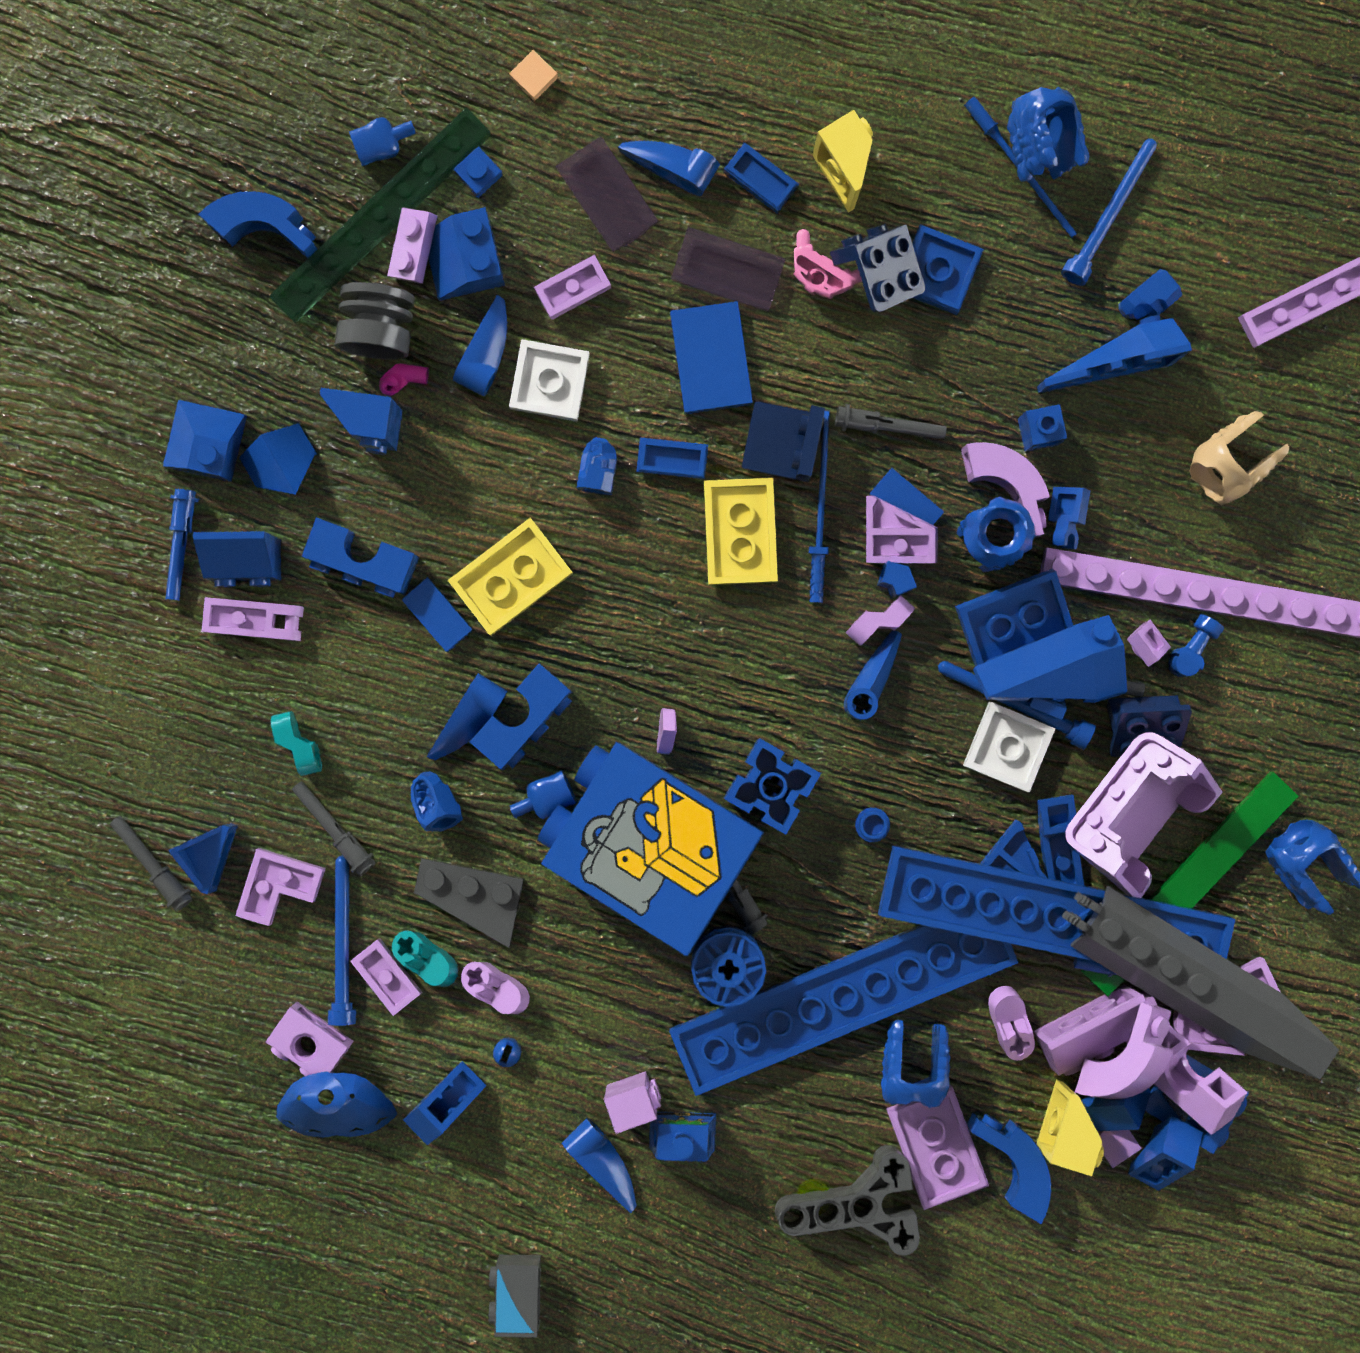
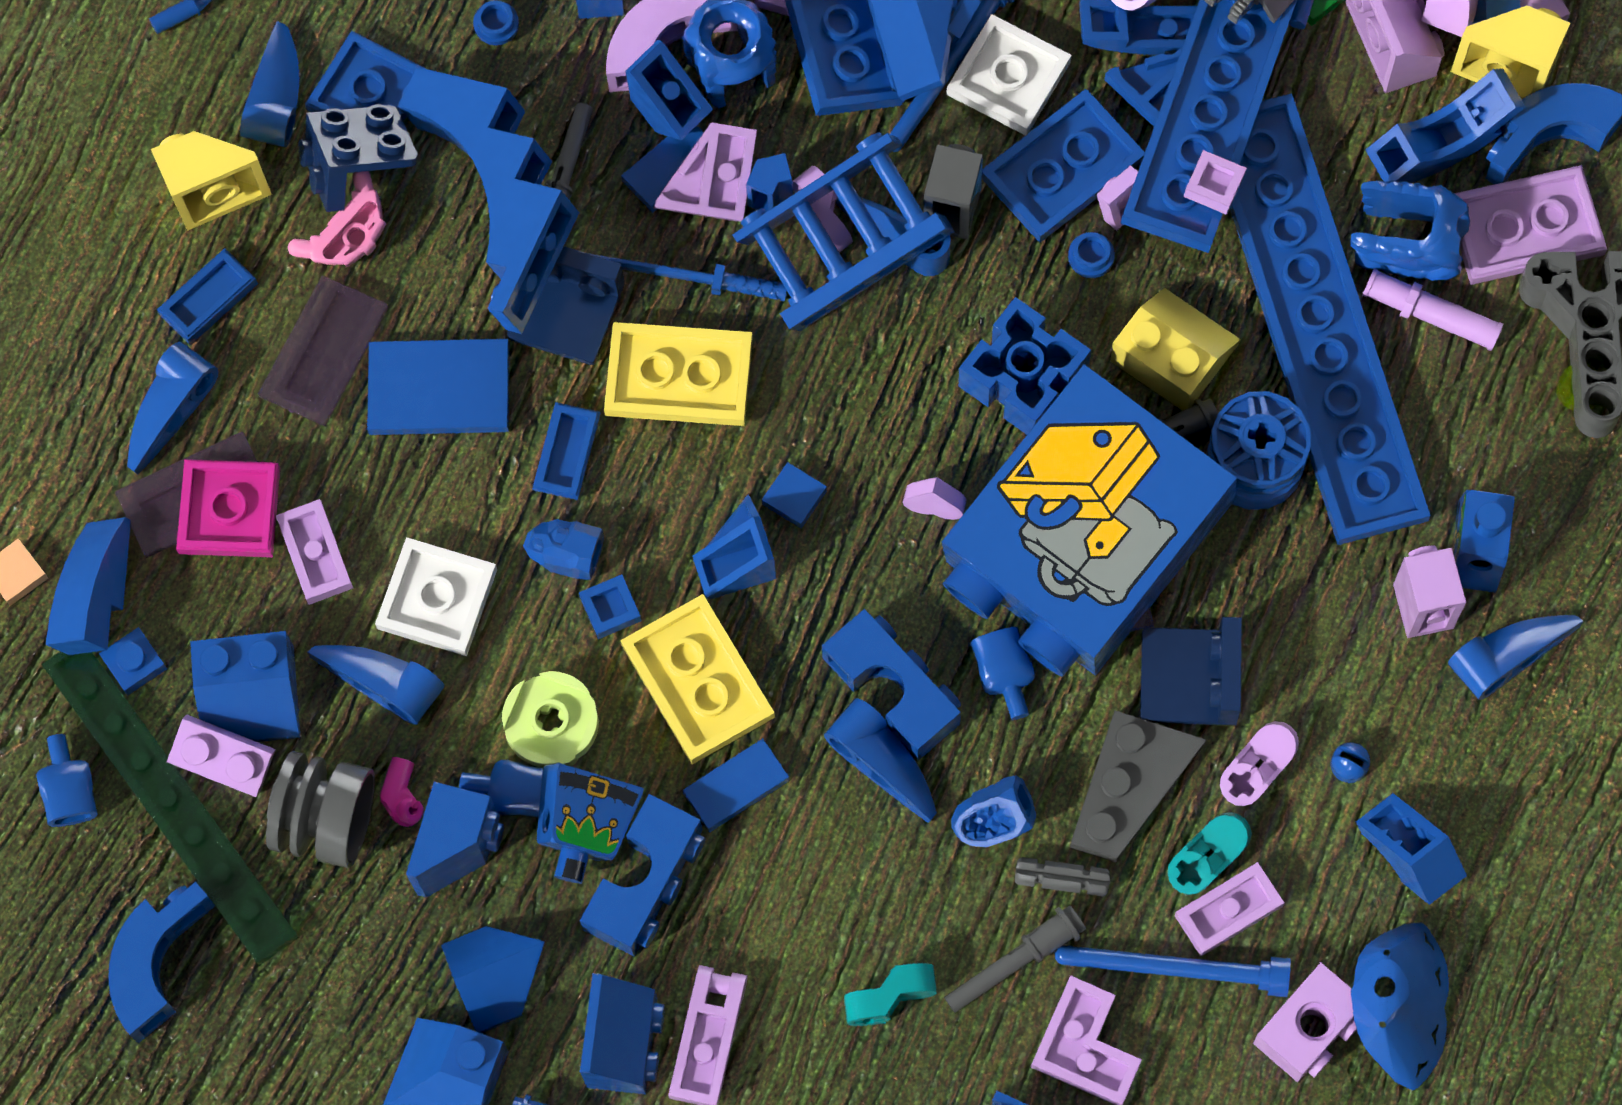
camera: 75 degrees left, 15 degrees down
lavender piece [988,986,1035,1060] -> none
none -> blue slope [46,517,131,655]
none -> dark pink tile [176,460,280,557]
none -> blue piece [240,21,299,148]
none -> blue arch [398,67,579,334]
none -> blue piece [459,760,543,817]
none -> blue plate [473,0,519,45]
none -> yellowish green plate [502,671,599,768]
none -> torso [537,763,644,884]
none -> blue plate [579,574,642,639]
none -> blue slope [626,40,713,140]
none -> blue slope [692,494,776,599]
none -> blue fence [732,132,955,331]
none -> blue tile [762,462,827,529]
none -> dark grey brick [924,144,983,240]
none -> blue plate [982,89,1145,243]
none -> dark grey axle [1015,857,1110,896]
none -> lavender plate [1097,165,1138,231]
none -> light yellow slope [1110,288,1241,411]
none -> dark blue bracket [1140,617,1242,725]
none -> lavender plate [1183,150,1247,215]
none -> lavender pin [1362,268,1503,351]
none -> blue arch [1366,69,1526,183]

